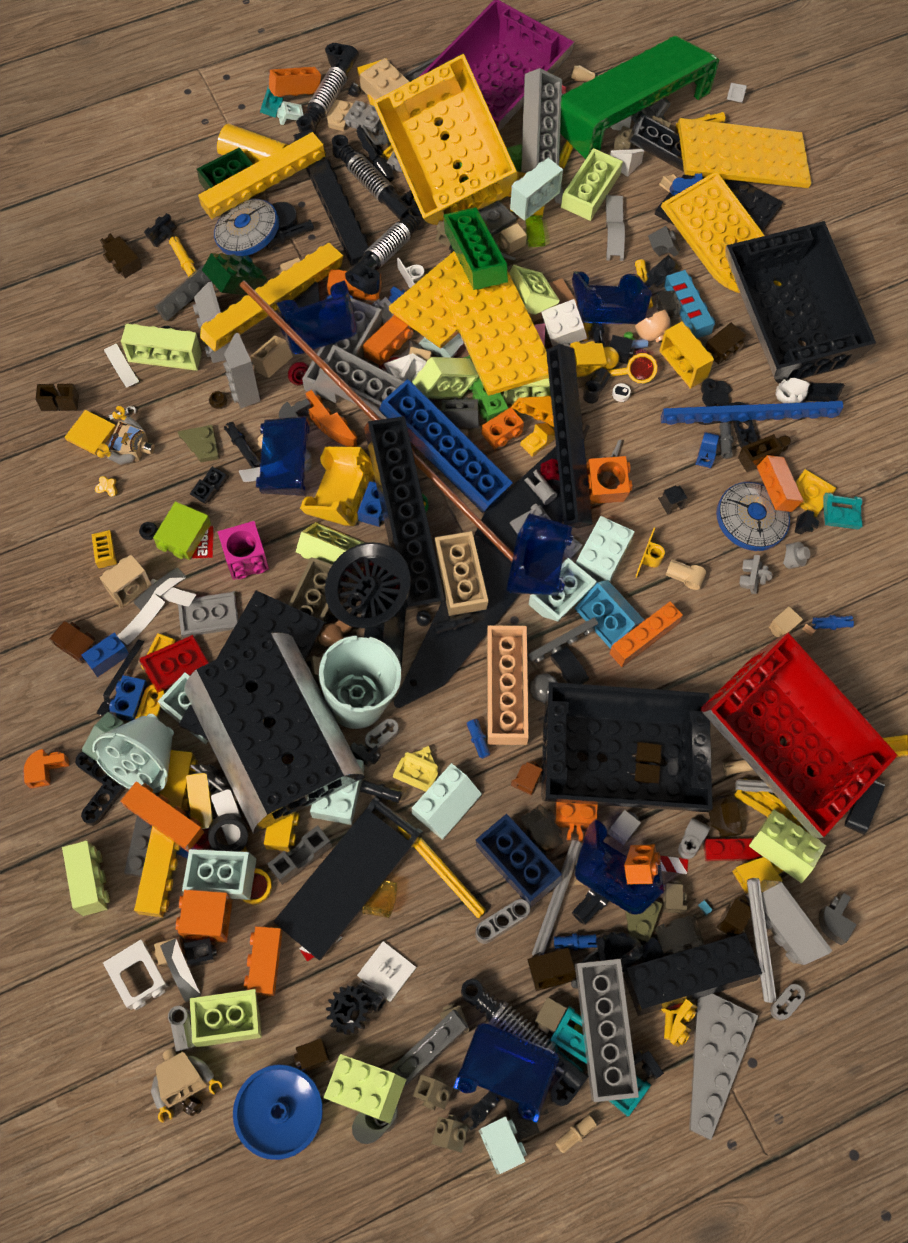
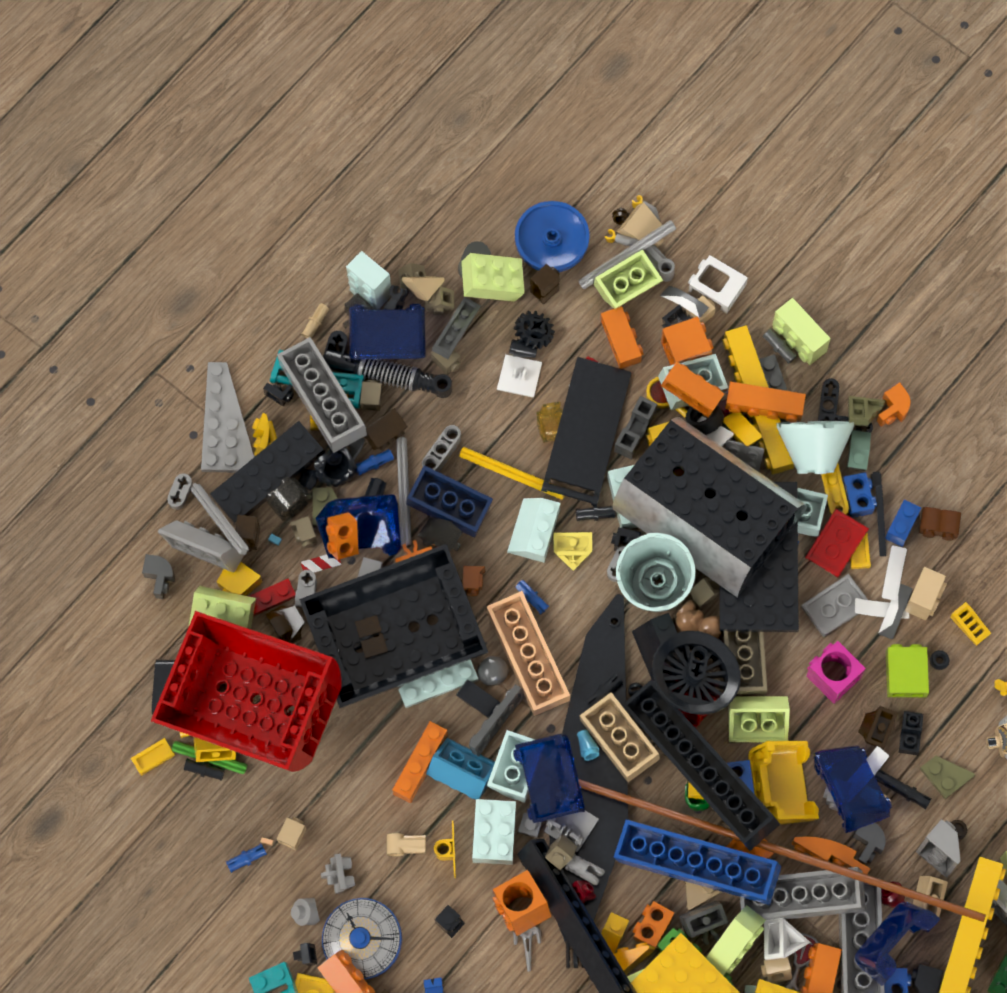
camera: 160 degrees right, 5 degrees up
red sticker [192,526,214,559] -> none
none -> tan slope [402,276,444,301]
none -> dark tan brick [545,834,578,870]
none -> medium azure cone [577,730,599,761]
none -> light grey axle [579,220,676,289]
none -> orange brick [661,362,725,418]
none -> dark grey pin [763,329,797,364]
none -> olive wing [848,396,885,426]
none -> dark brown slope [858,706,898,750]

